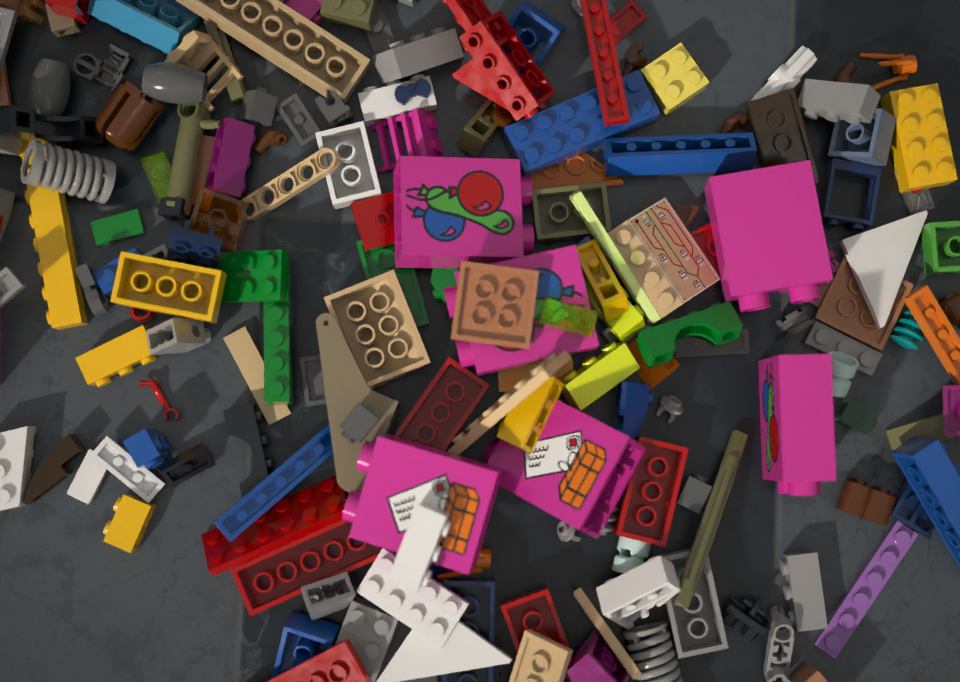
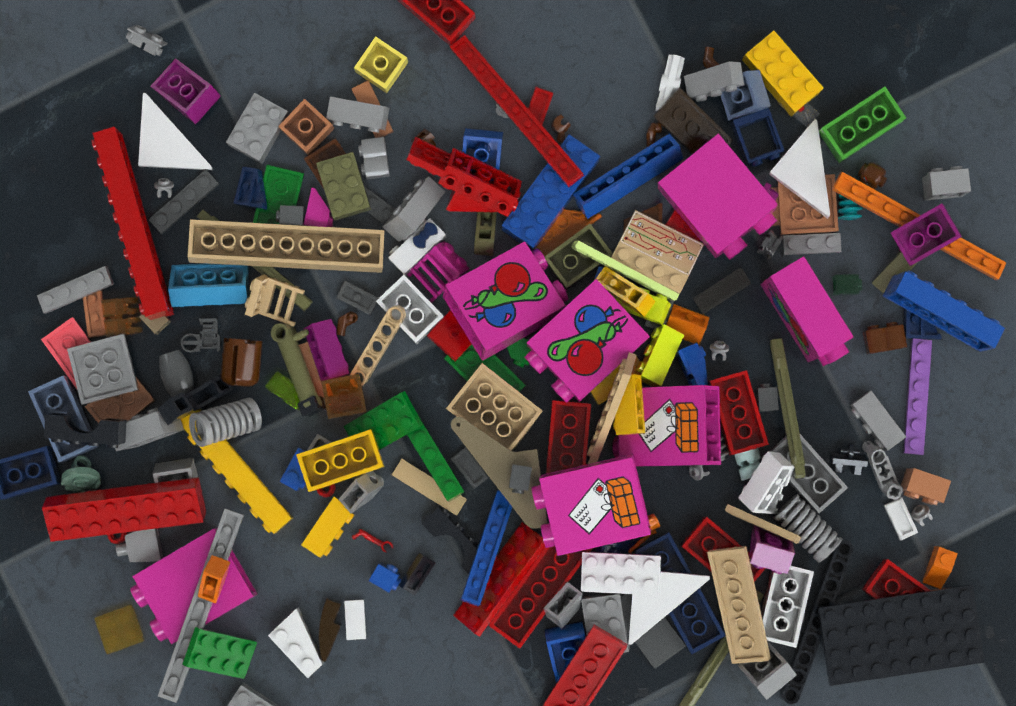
camera: 30 degrees left, 0 degrees up
dark grey piece [75,263,110,317] -> none
green tile [90,209,146,246] -> none
white plate [90,436,165,503] -> none
yellow brick [103,494,156,553] -> none
dark grey piece [142,62,208,104] -> none
dark blue plate [166,219,223,270] -> none
dark grey brick [239,87,278,127] -> none
dark grey hinge [314,91,354,129] -> none
white brick [388,502,452,592] -> none
nougat plate [451,261,539,350] -> none
reddish brown tile [492,104,516,127] -> none
clear neon green slope [538,298,599,337] -> none
green arch [636,301,743,369] -> none
light yellow brick [640,43,709,116] -> none
light aqua wheel [828,351,859,397] -> none
orange plant [859,53,917,90] -> none

